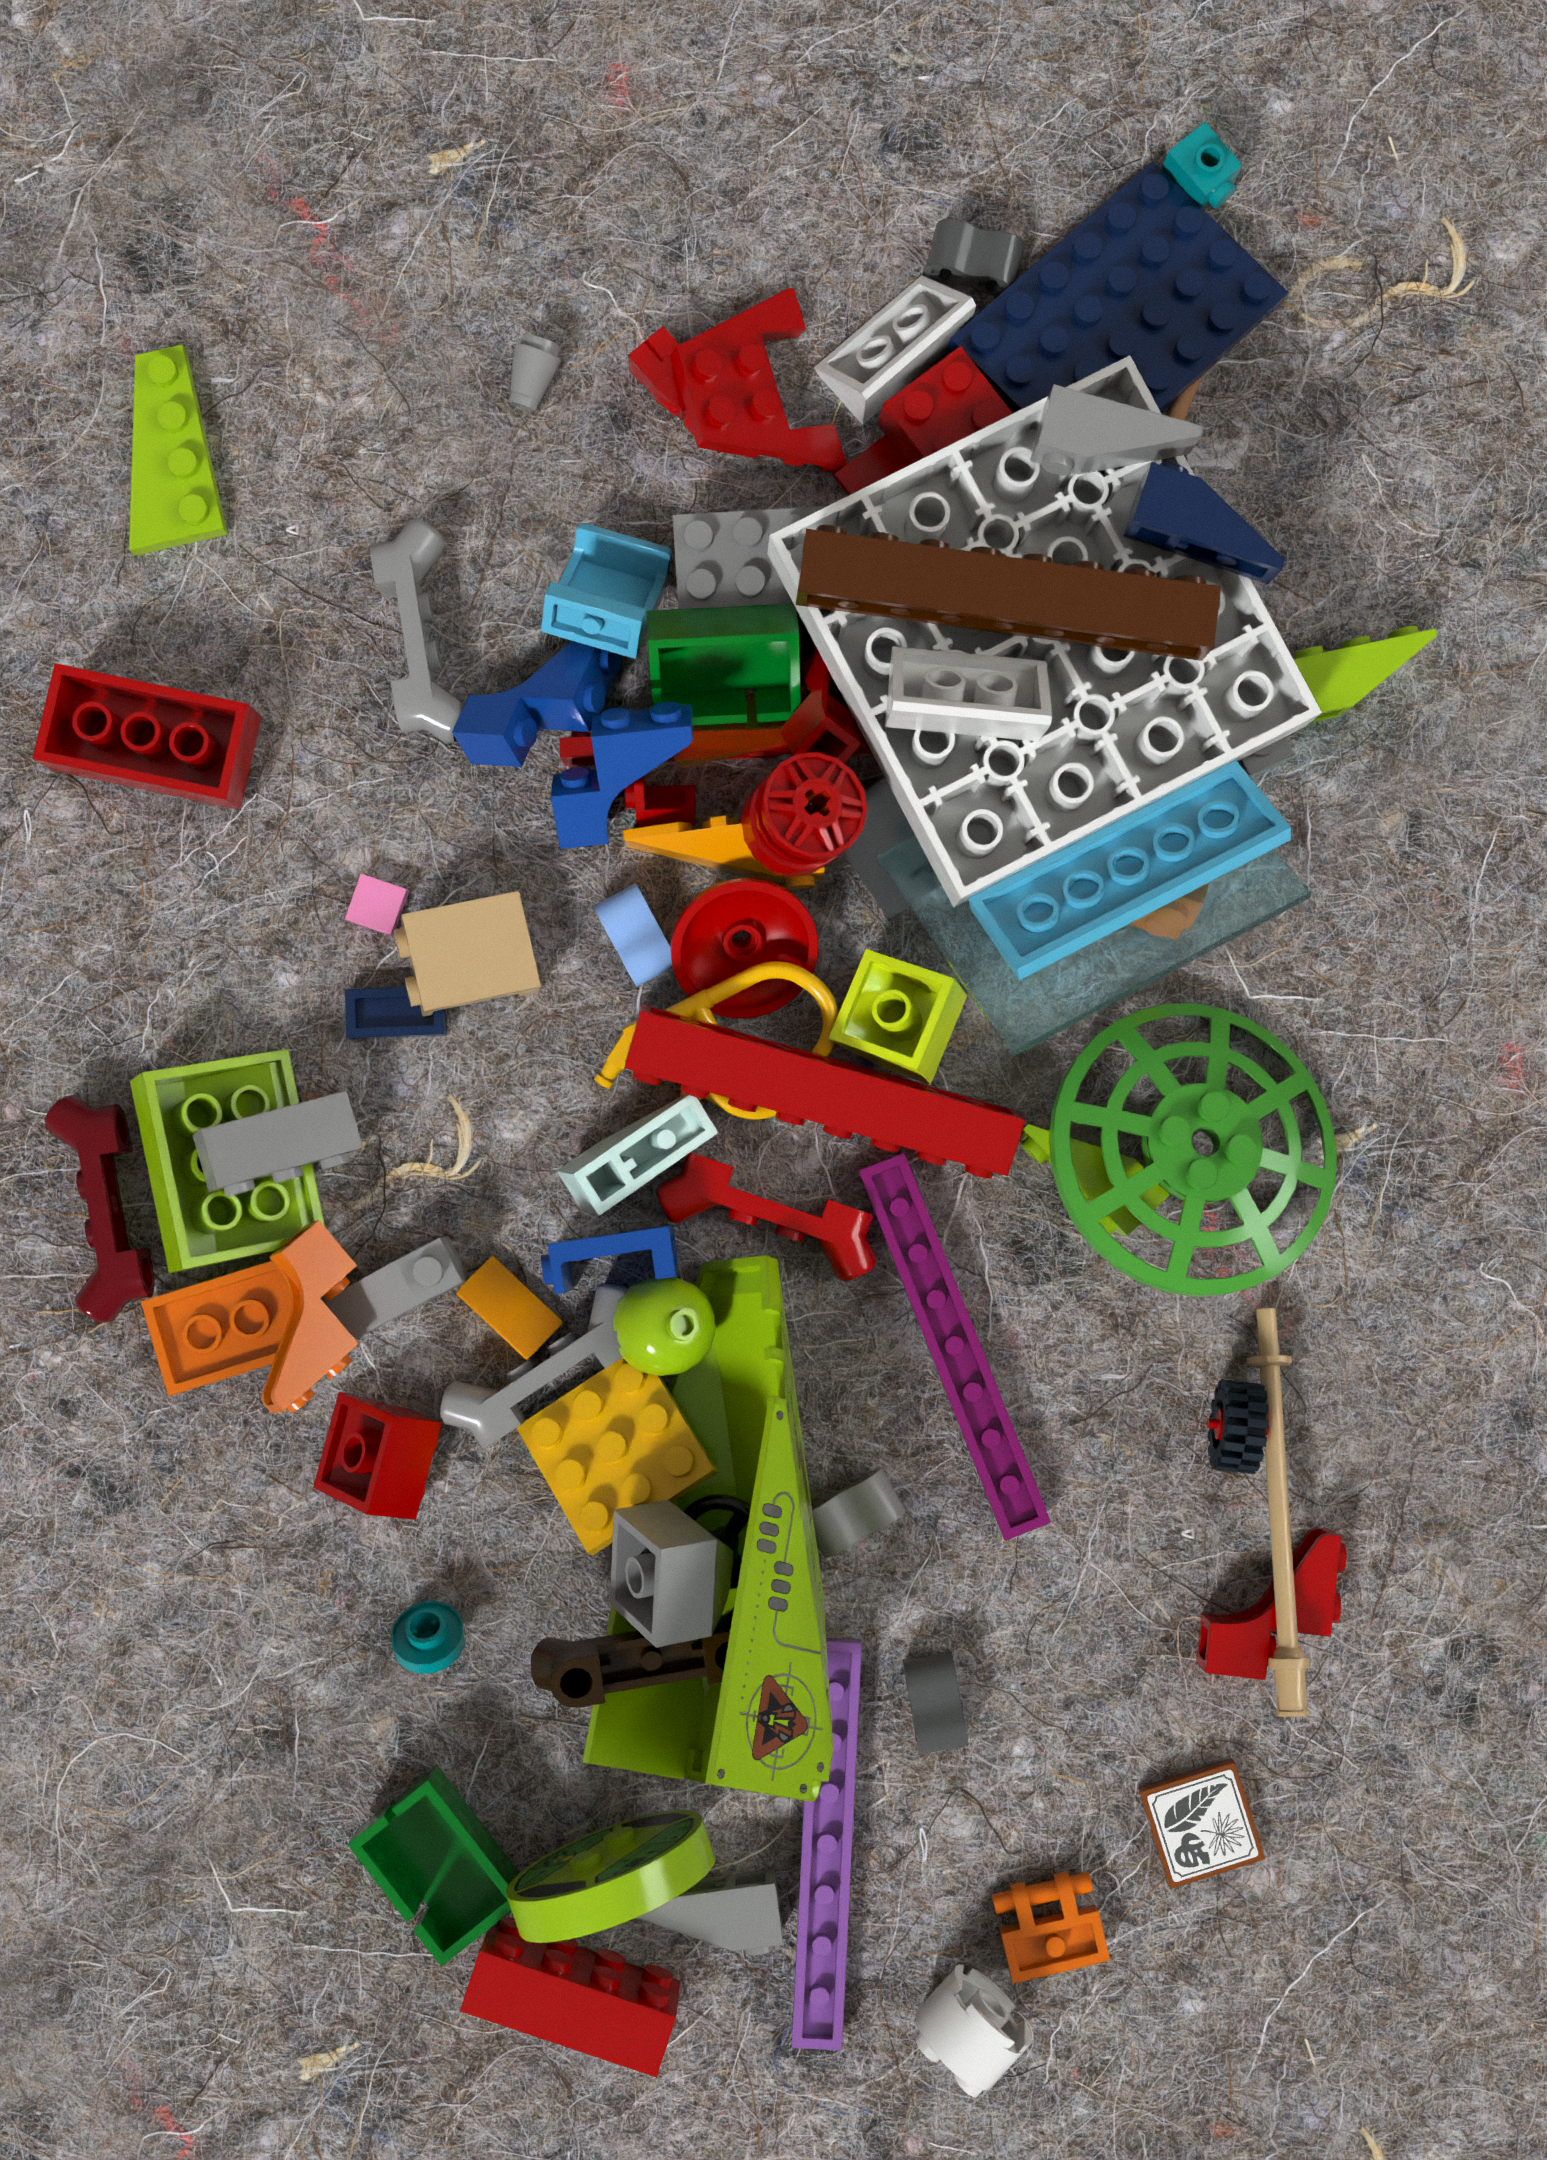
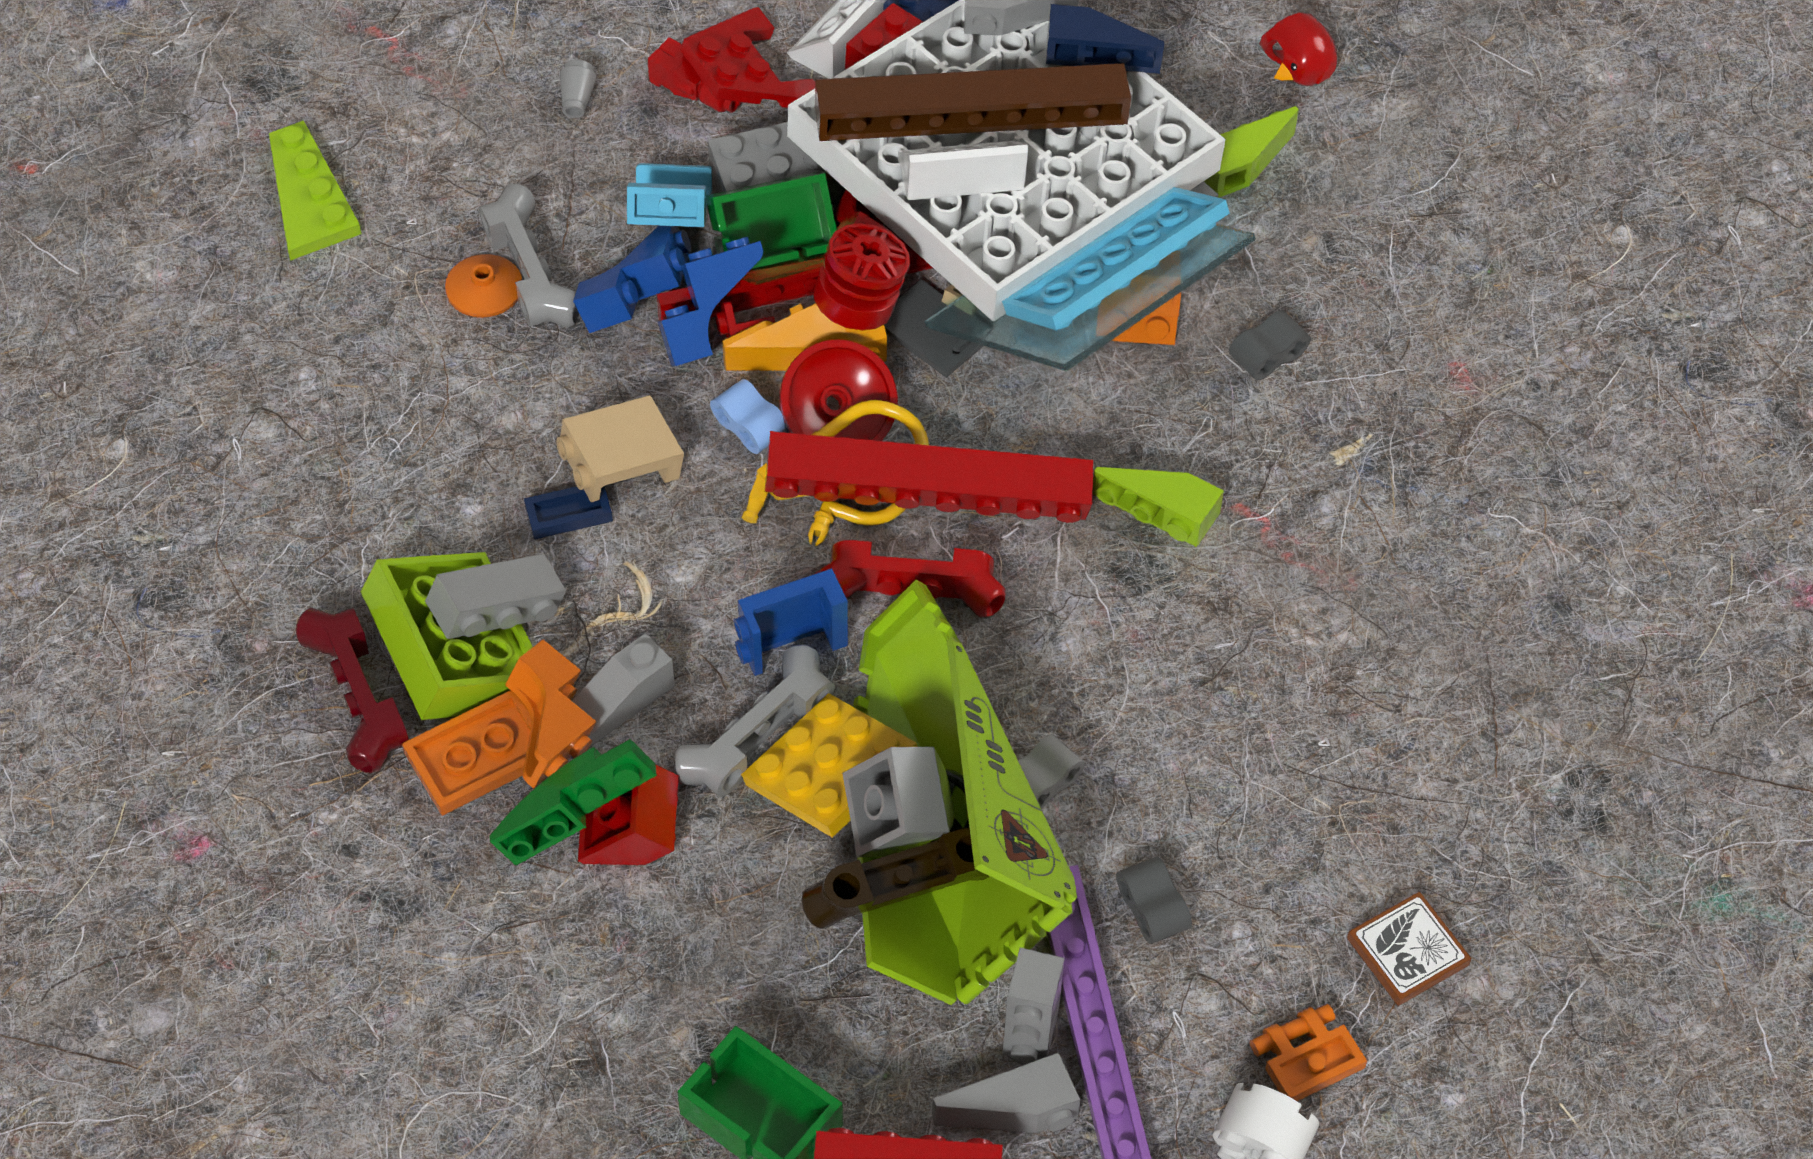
camera: 15 degrees left, 30 degrees down
red brick [33,663,262,810] -> none
bright pink tile [345,874,409,937] -> none
teal plate [390,1601,466,1674] -> none
light orange slope [455,1255,564,1360] -> none
lime piece [506,1810,716,1943] -> none
light aqua slope [557,1094,718,1216] -> none
lime cylinder [613,1277,716,1376] -> none
neon yellow slope [828,949,967,1085] -> none
magenta plate [858,1153,1051,1541] -> none
bright green dish [1049,1003,1337,1297] -> none
red arch [1196,1527,1347,1680] -> none
black wheel [1207,1379,1269,1474] -> none
tan bar [1247,1308,1310,1717] -> none
none -> orange dish [445,254,522,318]
none -> green slope [489,739,657,866]
none -> light grey brick [1002,948,1065,1065]
none -> dark grey axle [1229,310,1311,380]
none -> red piece [1259,12,1337,86]

